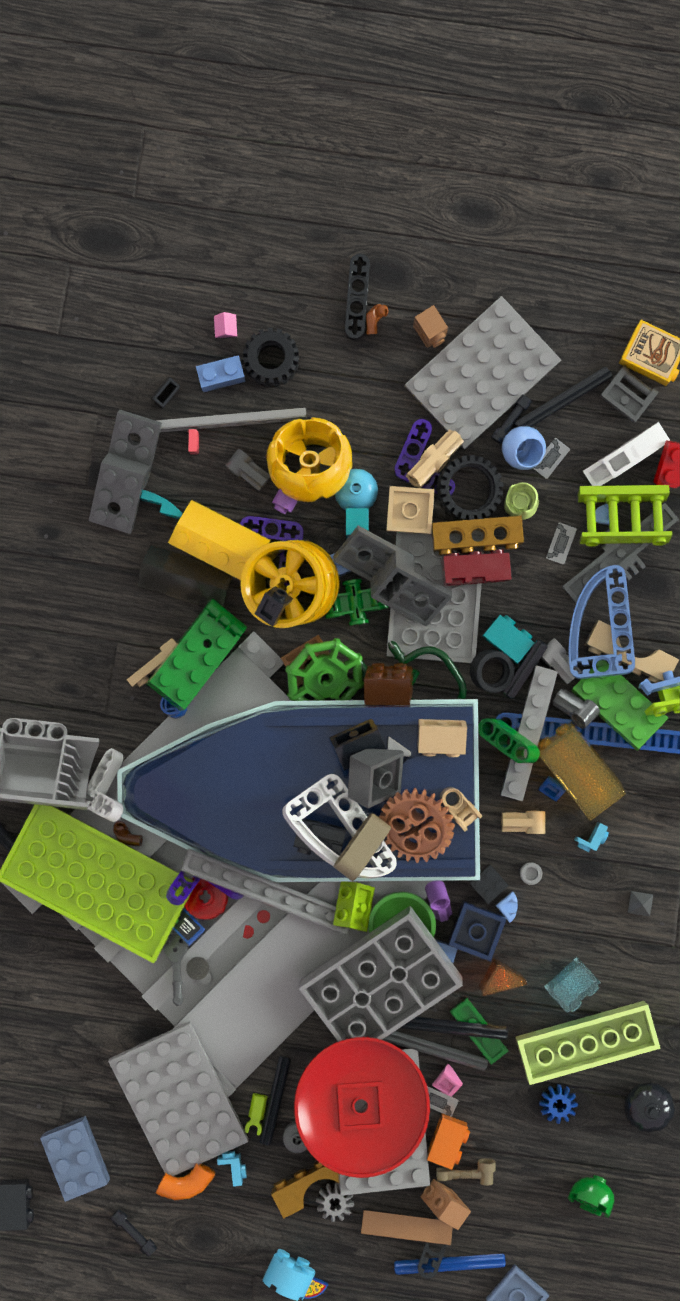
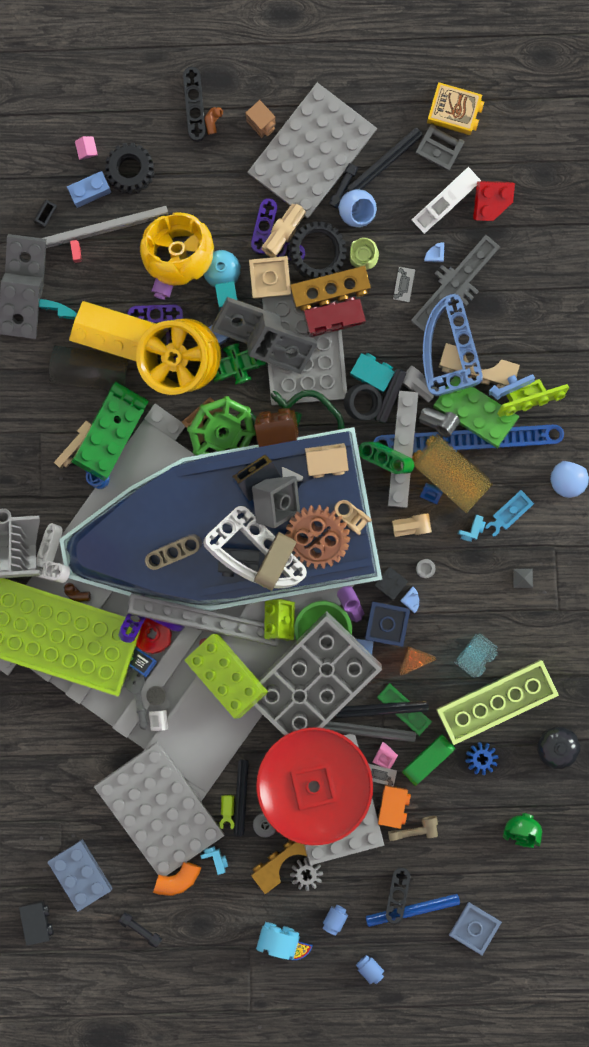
camera: 10 degrees left, 0 degrees up
dark grey piece [225,449,270,491] -> none
black bracket [255,586,293,627] -> none
medium nougat tile [361,1210,453,1245] -> none
medium nougat brick [421,1179,471,1230] -> none
sticker [533,438,570,479] -> none
lime fence [578,485,672,547] -> none
none -> dark tan beam [145,534,202,570]
none -> white slope [149,710,168,731]
none -> lime brick [184,634,268,719]
none -> medium blue brick [323,905,348,935]
none -> green beam [402,734,455,786]
none -> dark azure plate [485,490,534,536]

